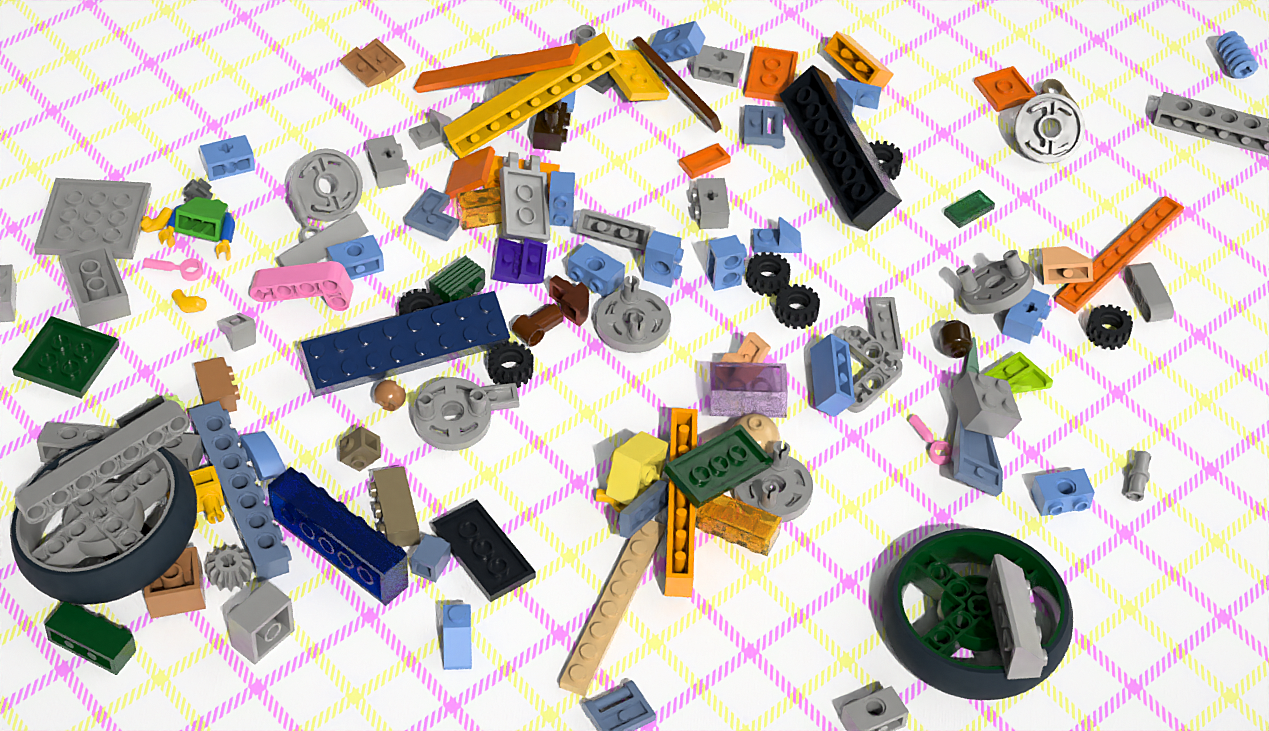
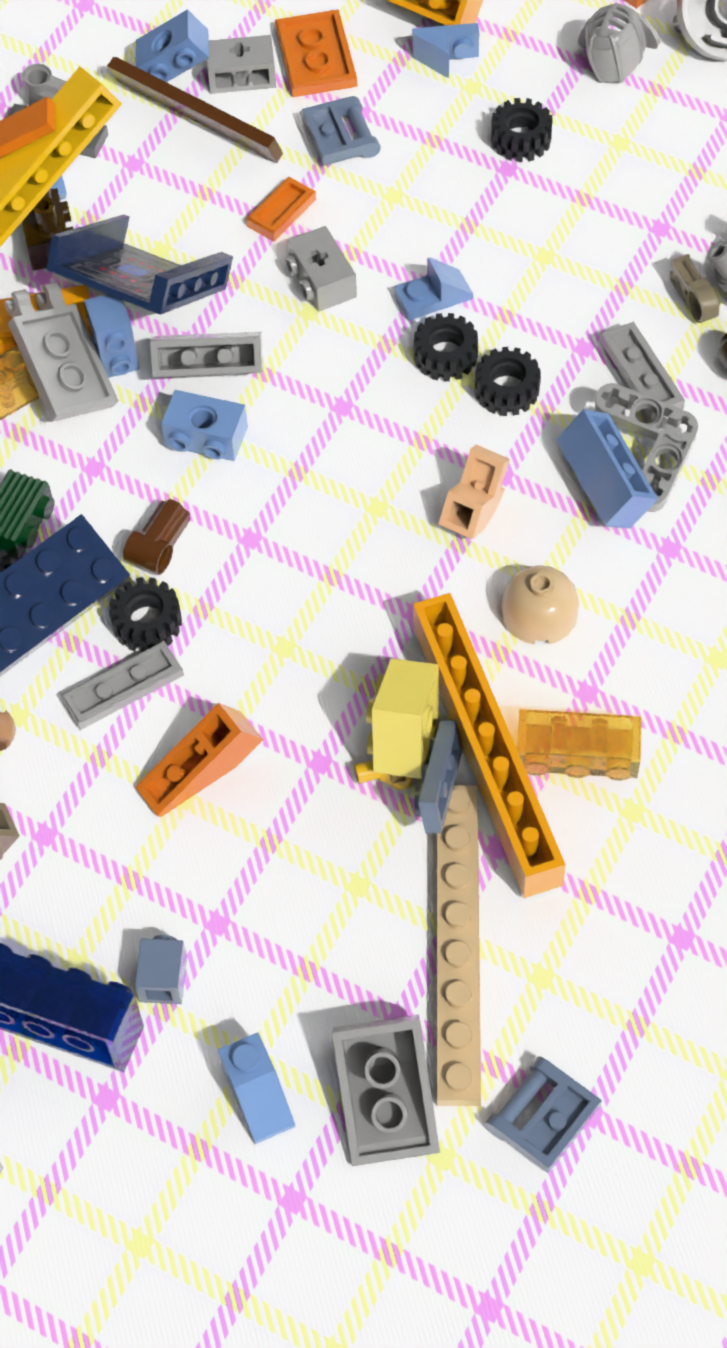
camera: 15 degrees left, 10 degrees up
dark tan brick [369,466,420,550] -> none
light grey piece [414,377,492,451] -> none
black plate [432,499,536,602] -> none
dark purple slope [491,237,548,284] -> none
copper brick [549,275,590,327] -> none
light grey piece [596,275,671,353] -> none
yellow plate [608,50,670,101] -> none
medium blue brick [644,230,684,288] -> none
dark green plate [663,424,774,509] -> none
medium blue brick [706,235,747,291] -> none
clear purple slope [708,361,788,418] -> none
light grey piece [734,441,813,523] -> none
black brick [780,64,902,232] -> none
clear green tile [944,189,995,229] -> none
none -> dark blue panel [46,214,234,315]
none -> orange slope [135,703,264,817]
none -> light grey slope [332,1014,440,1166]
none -> light grey piece [578,3,660,83]
none -> dark tan piece [669,254,720,323]

